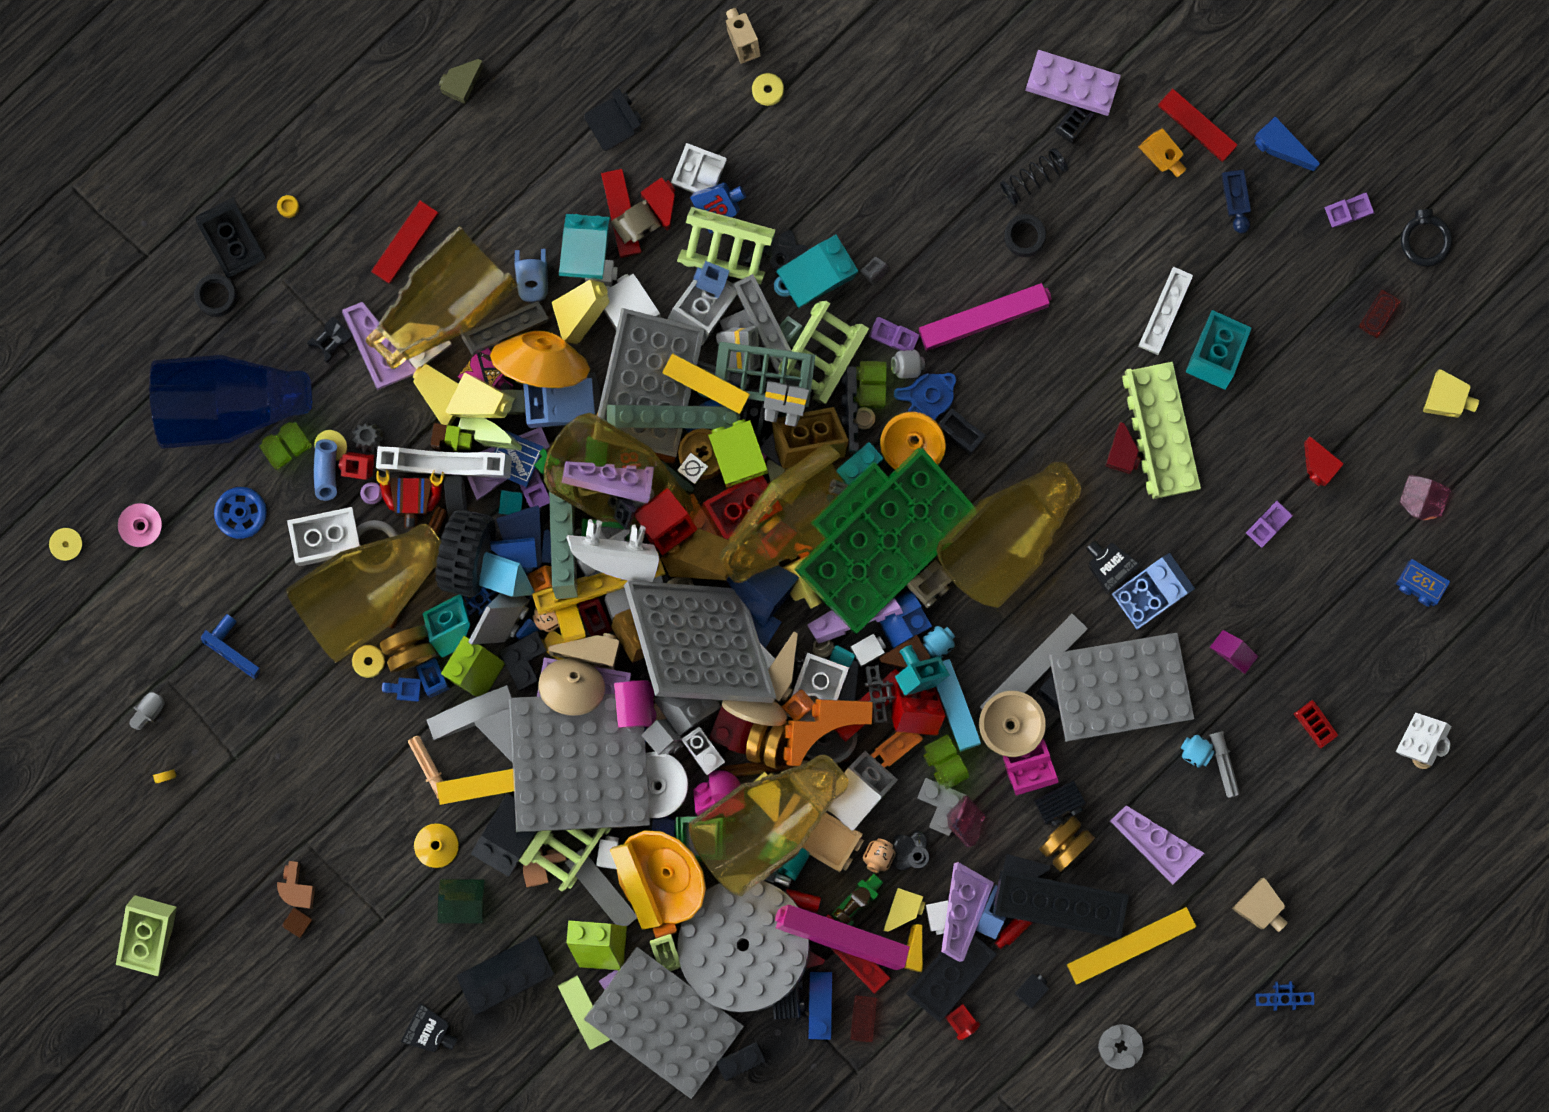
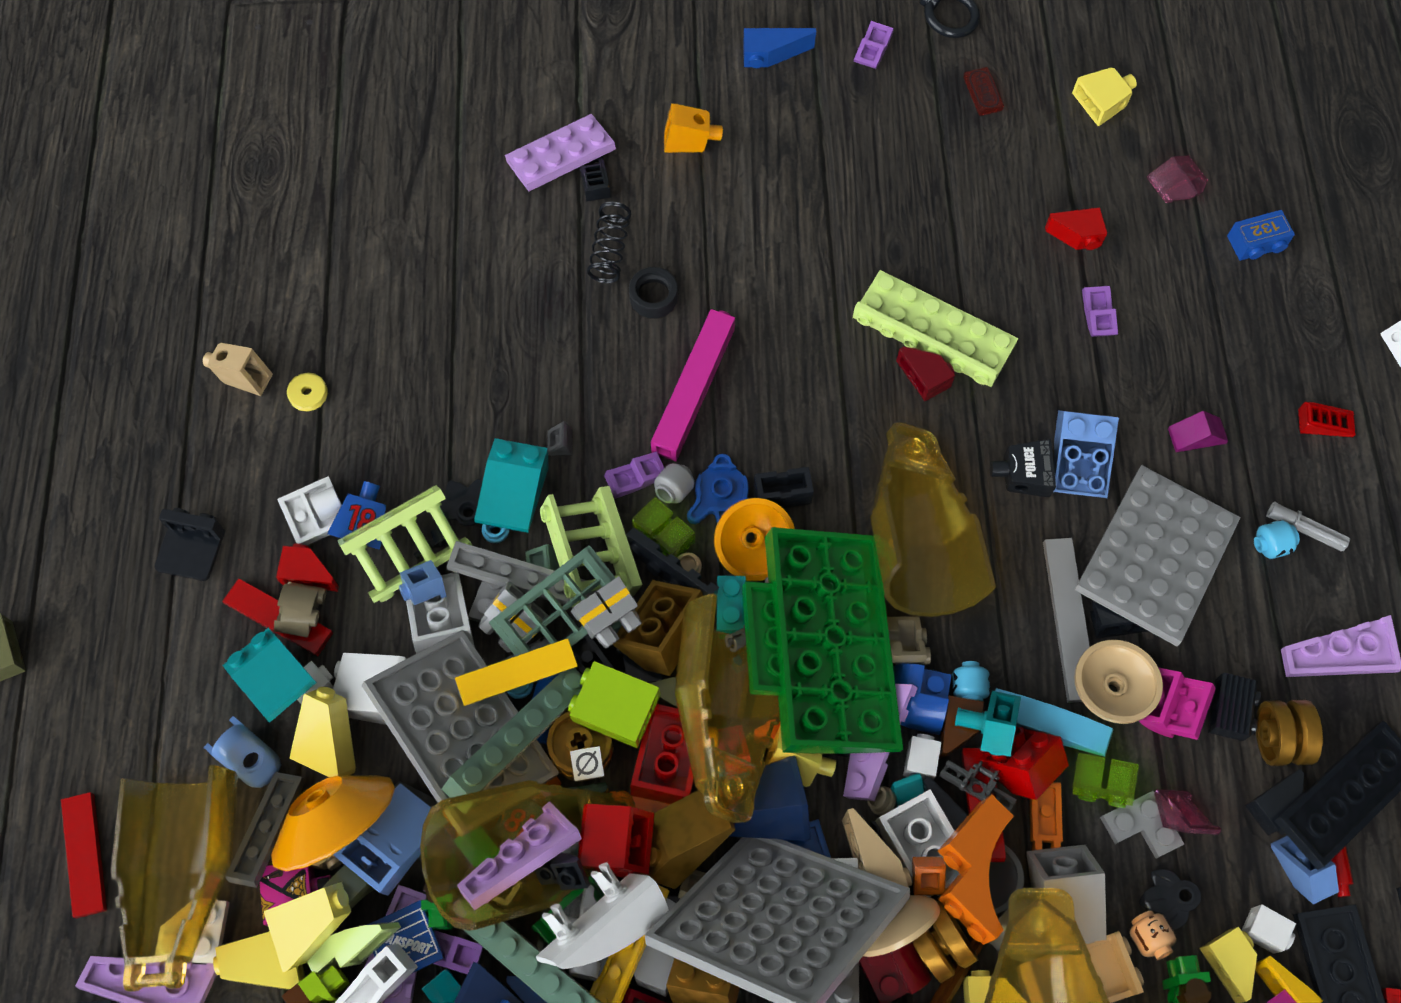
camera: 50 degrees left, 15 degrees down
lavender wing [941,862,994,962] -> none
white plate [1138,267,1193,355] -> none
red tile [1158,88,1237,162] -> none
teal slope [1186,310,1251,390] -> none
dark blue plate [1221,169,1251,233] -> none

